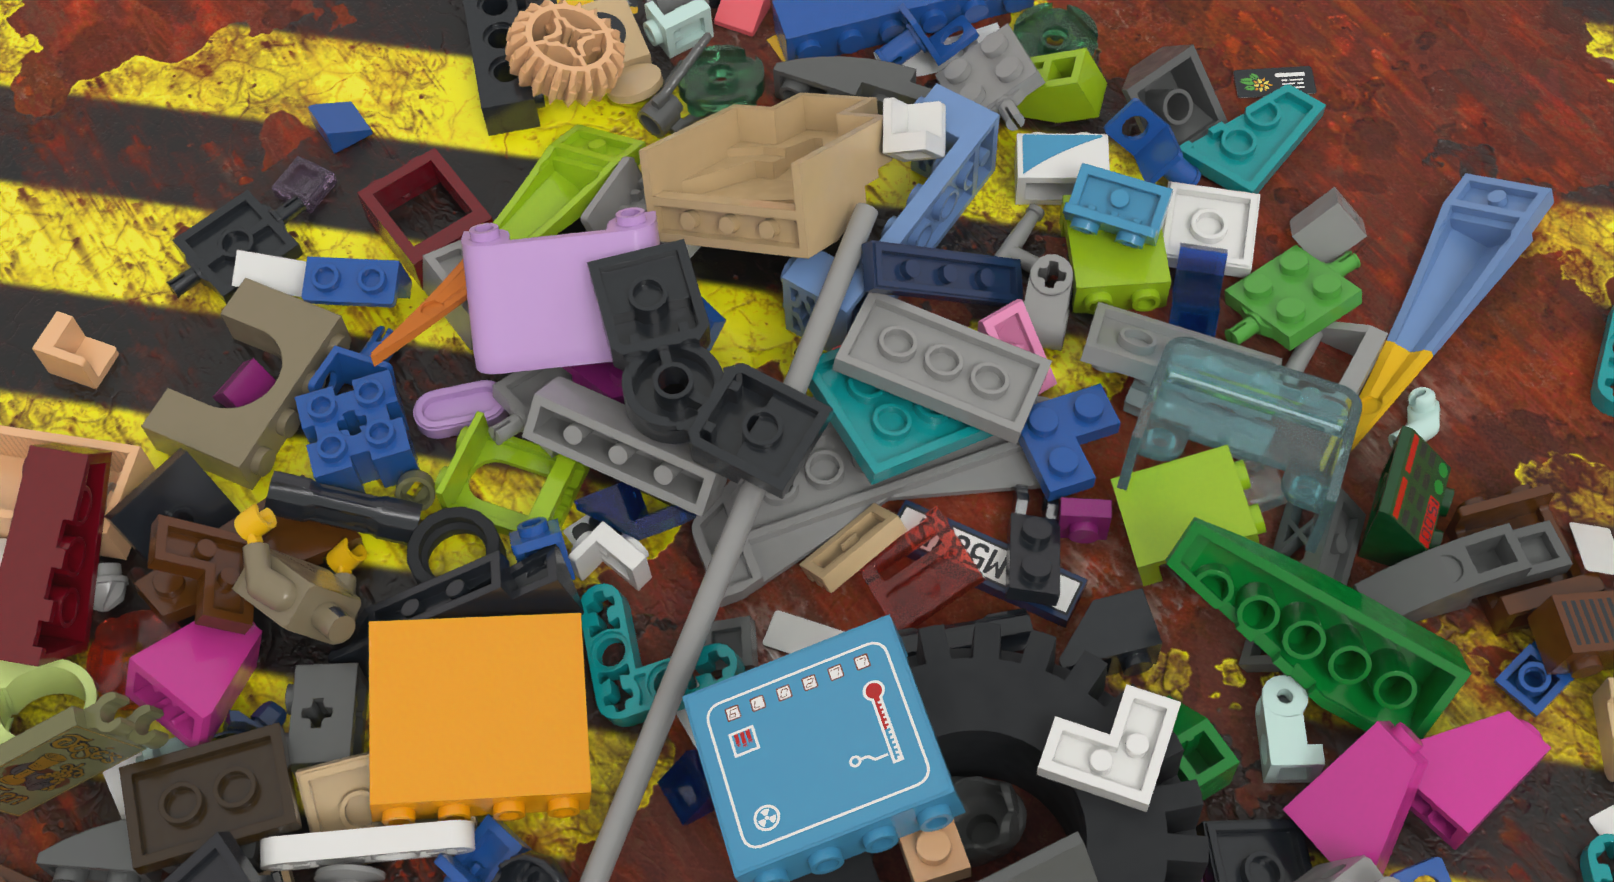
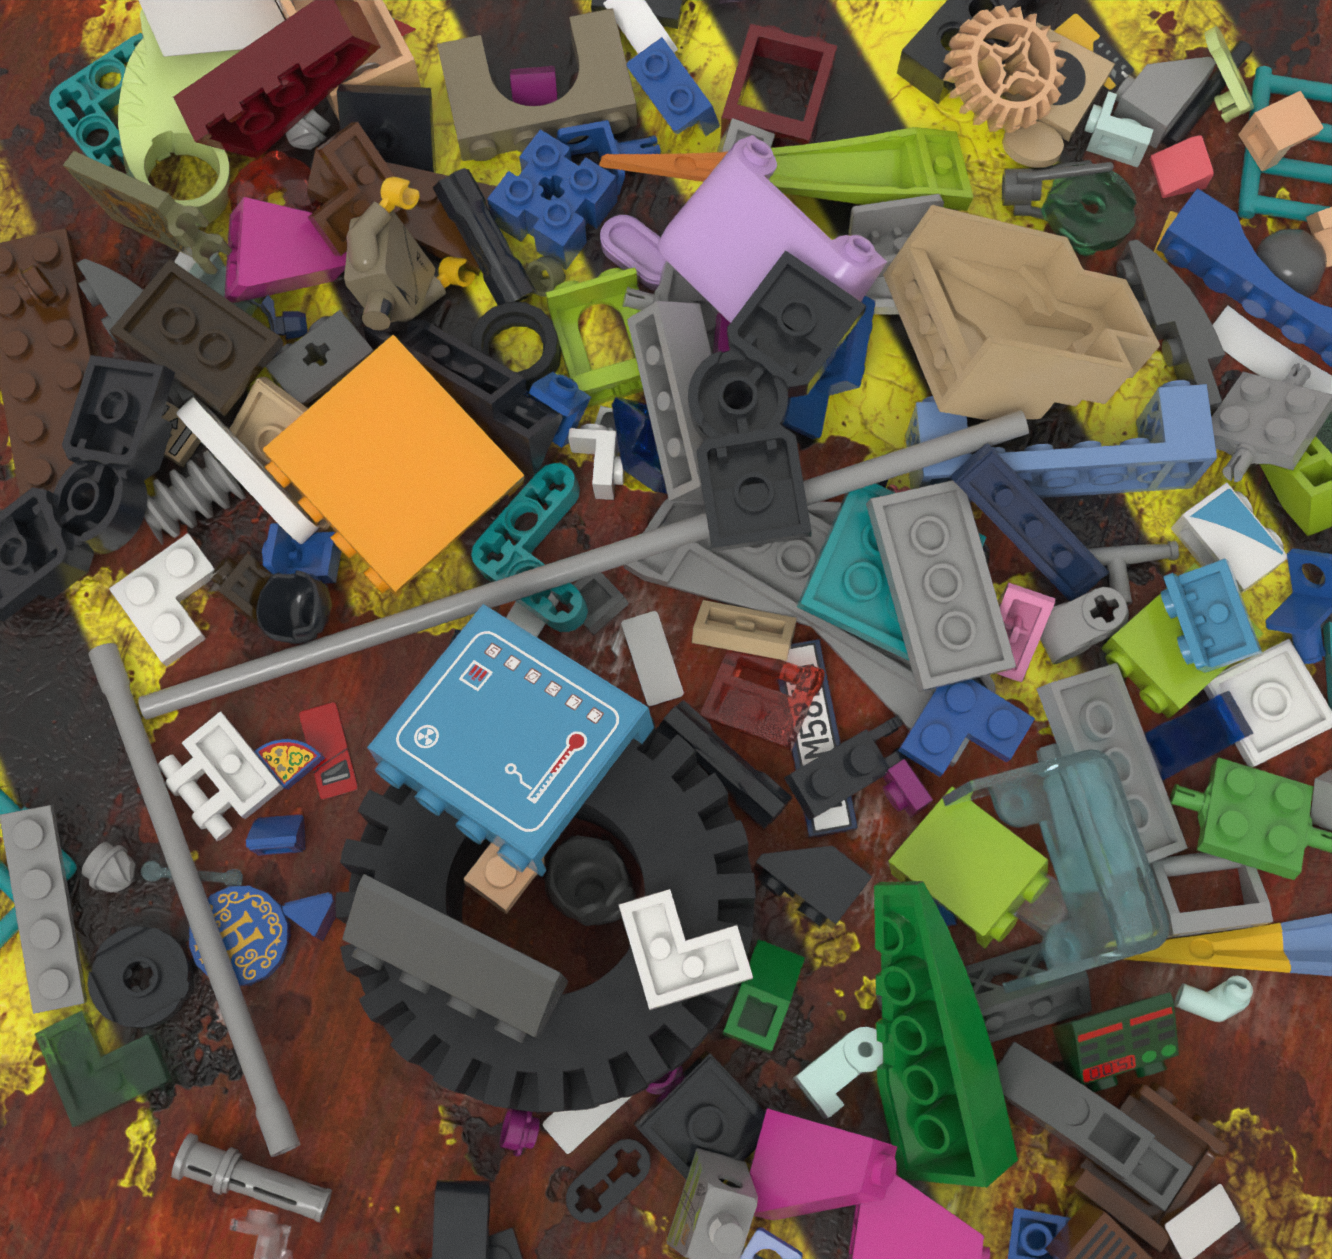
camera: 50 degrees right, 15 degrees up
blue bracket [875,3,979,66] -> none
white panel [883,97,946,162] -> none

